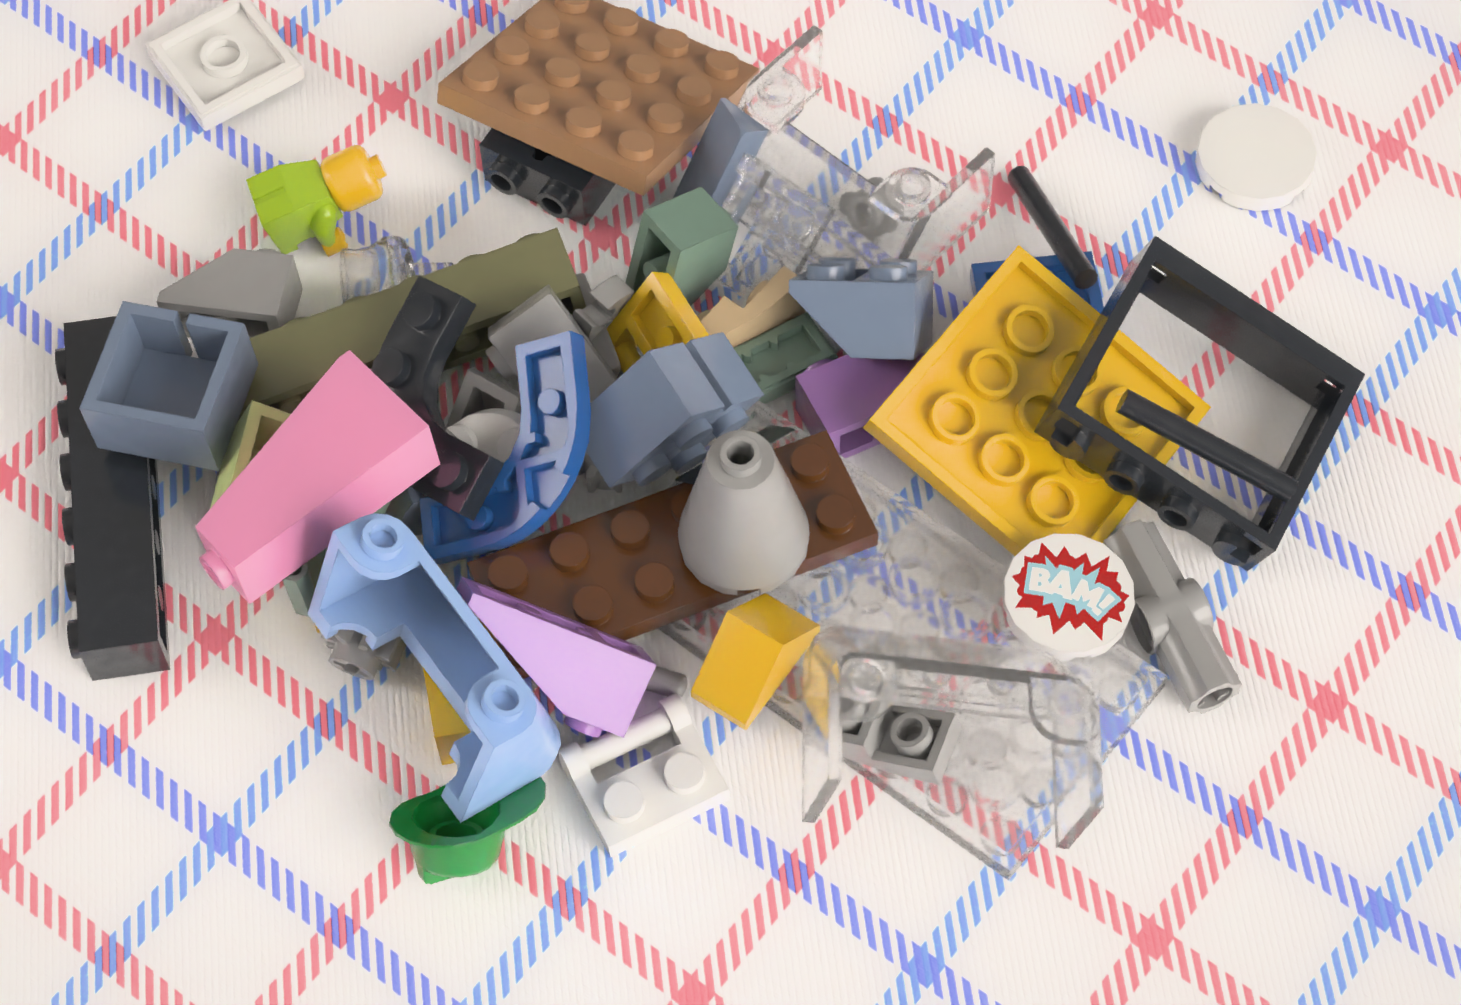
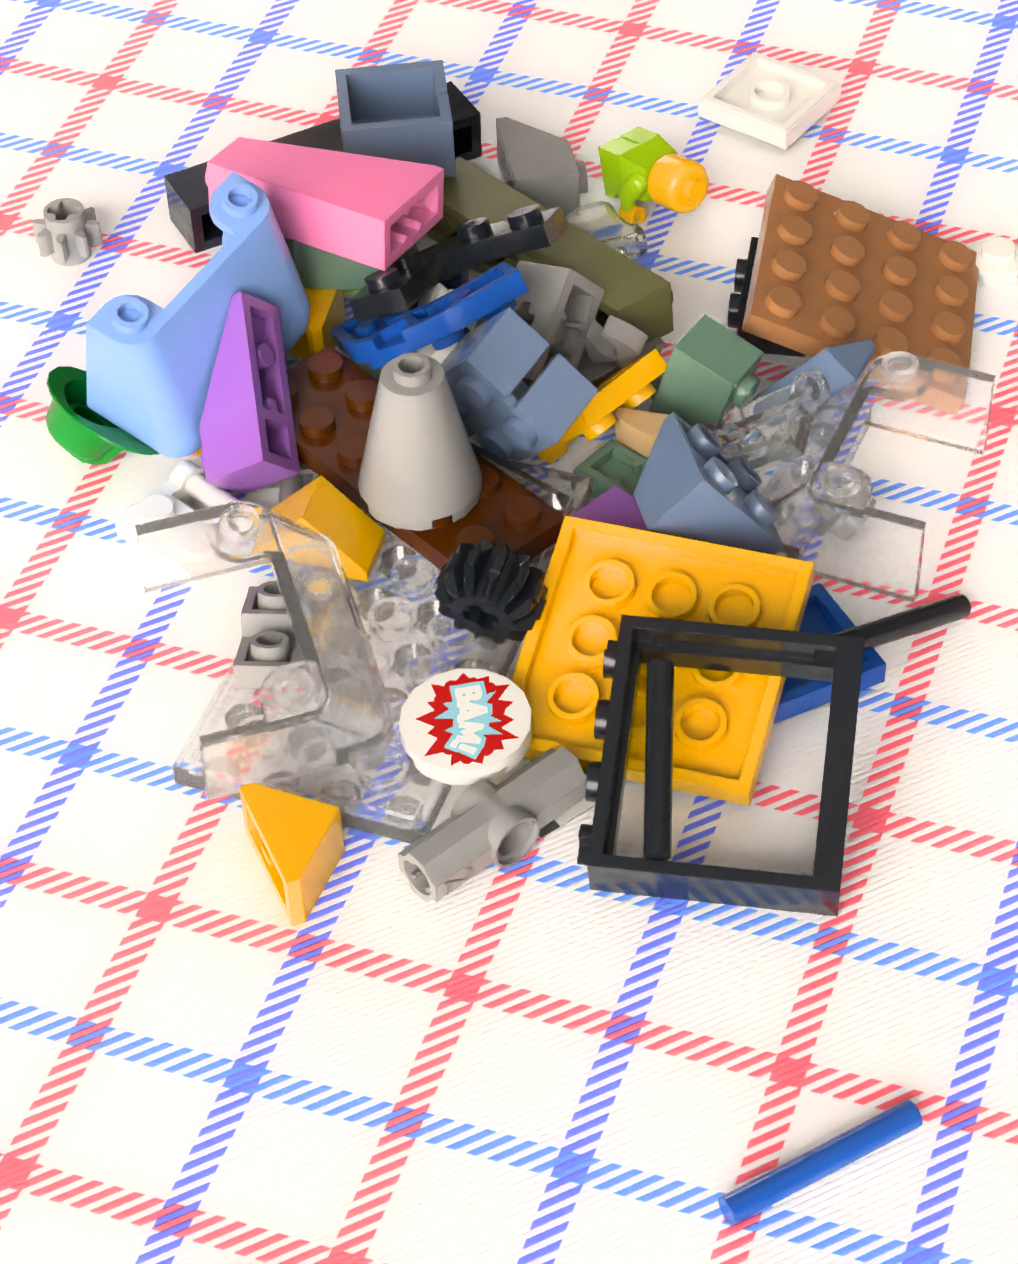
camera: 70 degrees right, 15 degrees down
none -> light grey gear [32,198,103,266]
none -> yellow slope [239,783,345,927]
none -> black gear [434,539,548,644]

